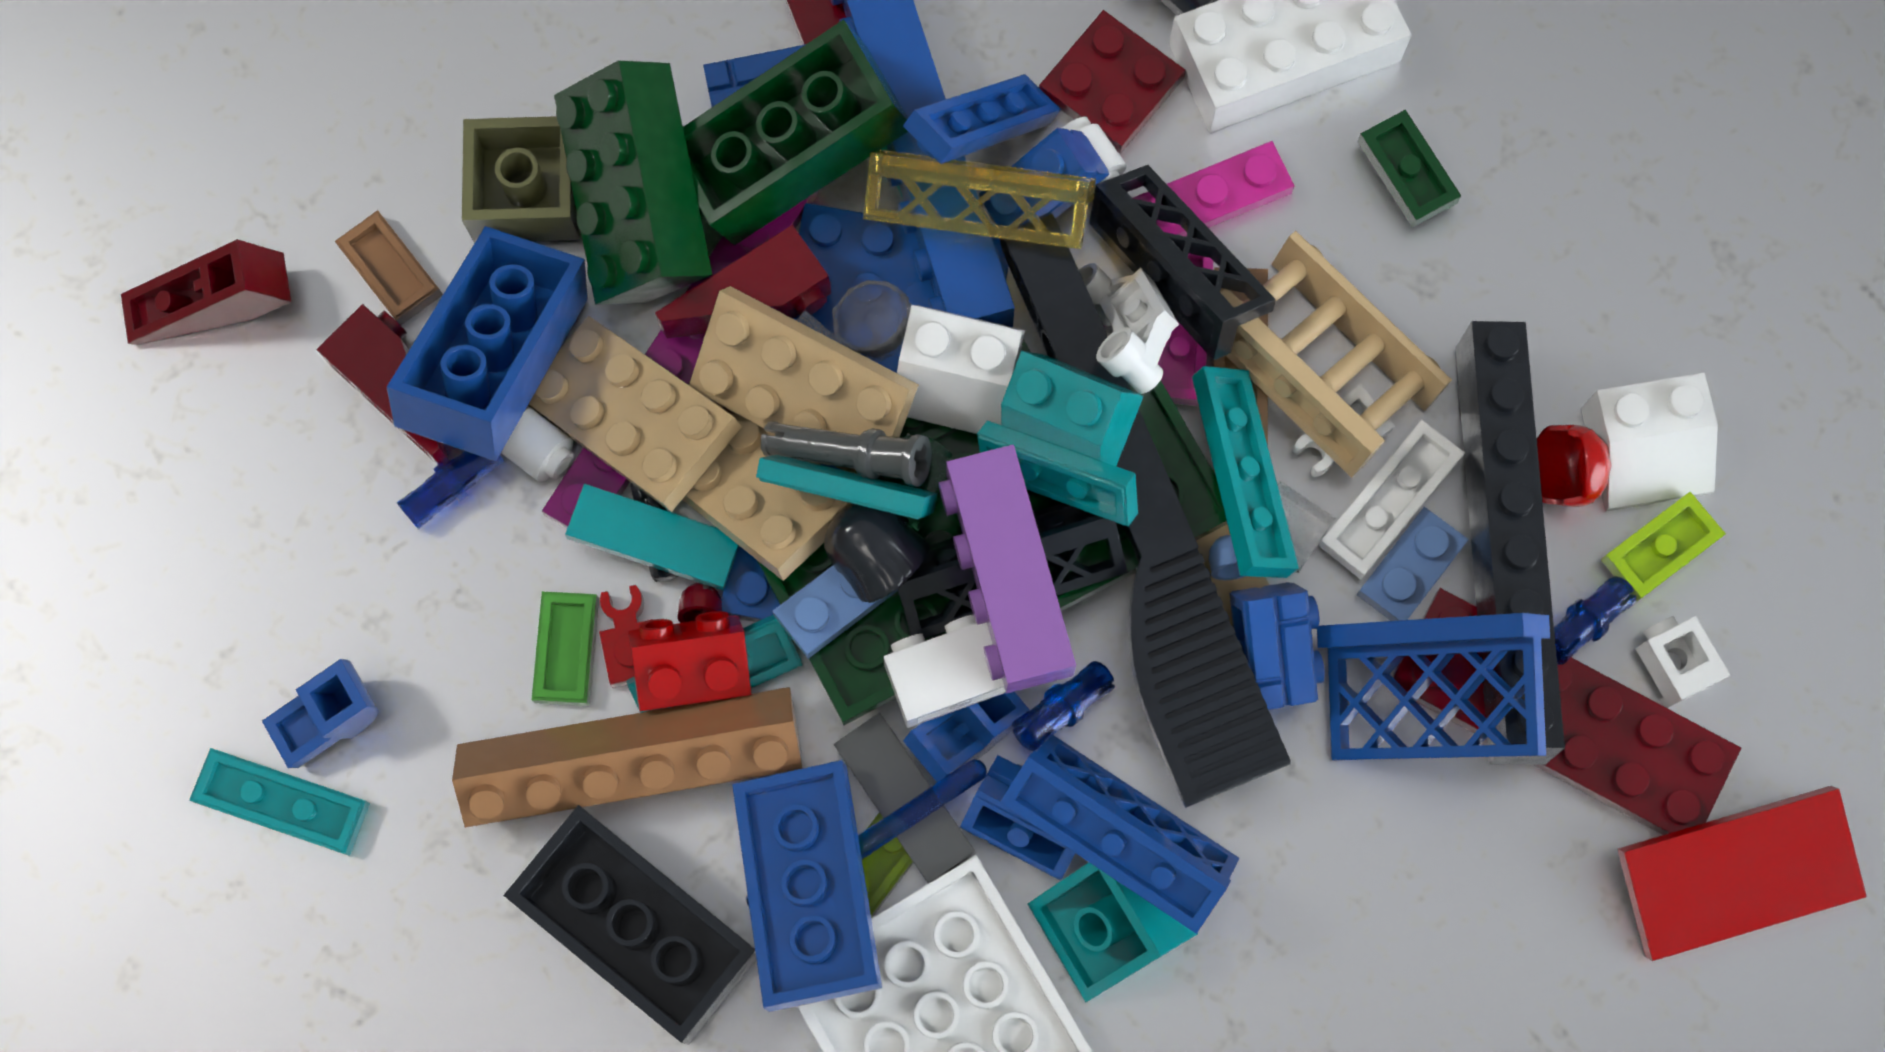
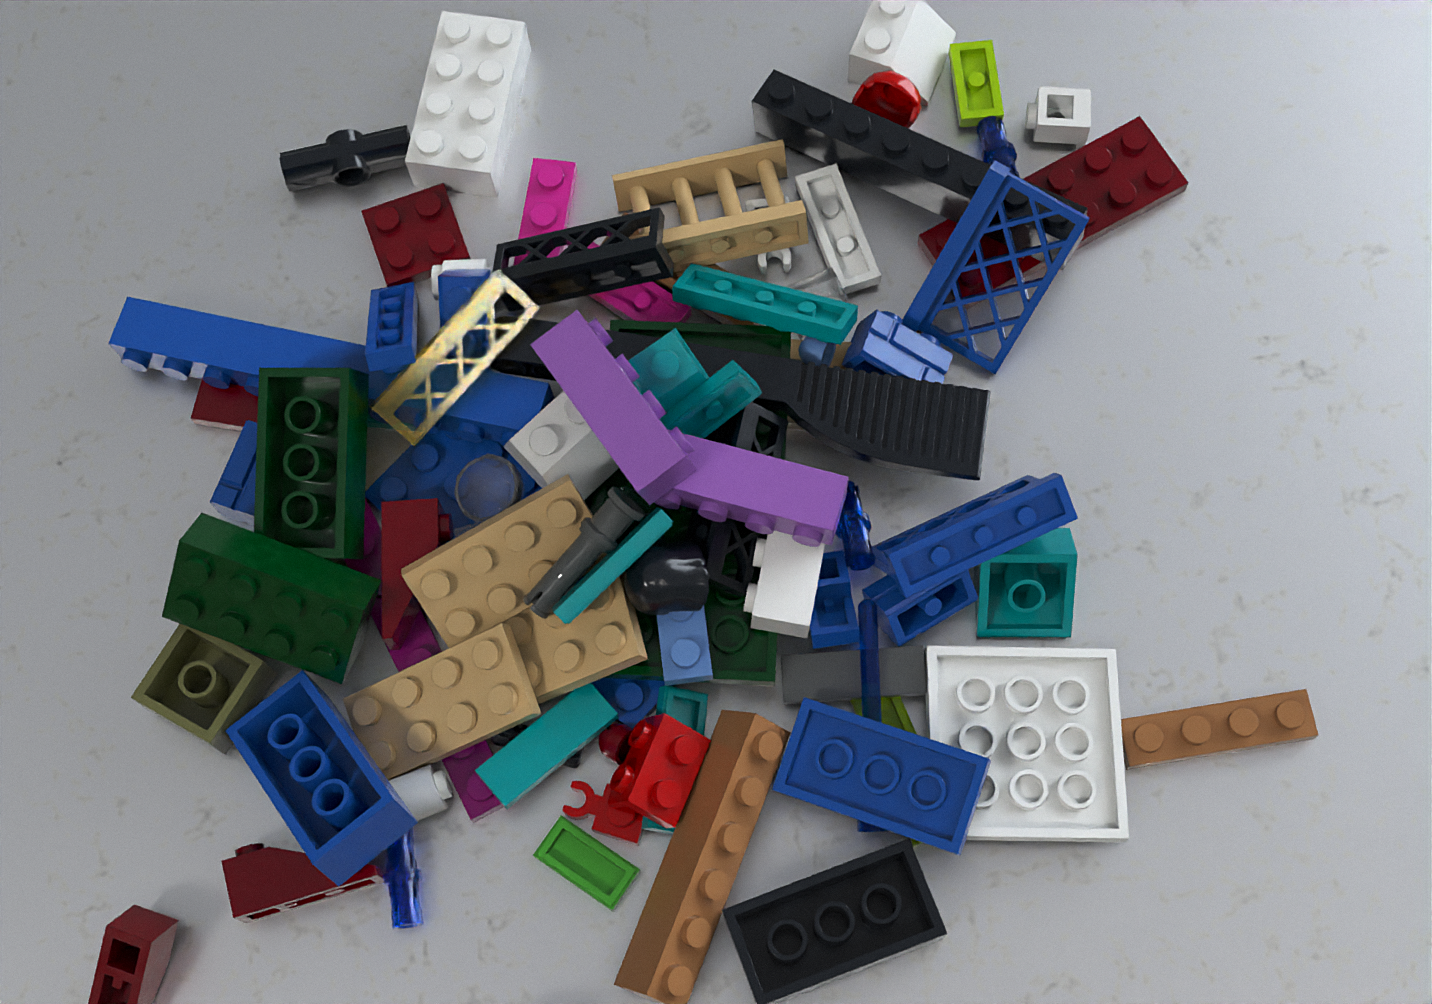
camera: 55 degrees left, 5 degrees down
medium nougat tile [335,210,443,325] -> none
white plate [1079,263,1179,394] -> none
medium blue plate [1356,507,1469,621] -> none
dark green plate [1357,109,1461,228] -> none
red tile [1617,786,1867,961] -> none
none -> medium lavender brick [530,310,697,505]

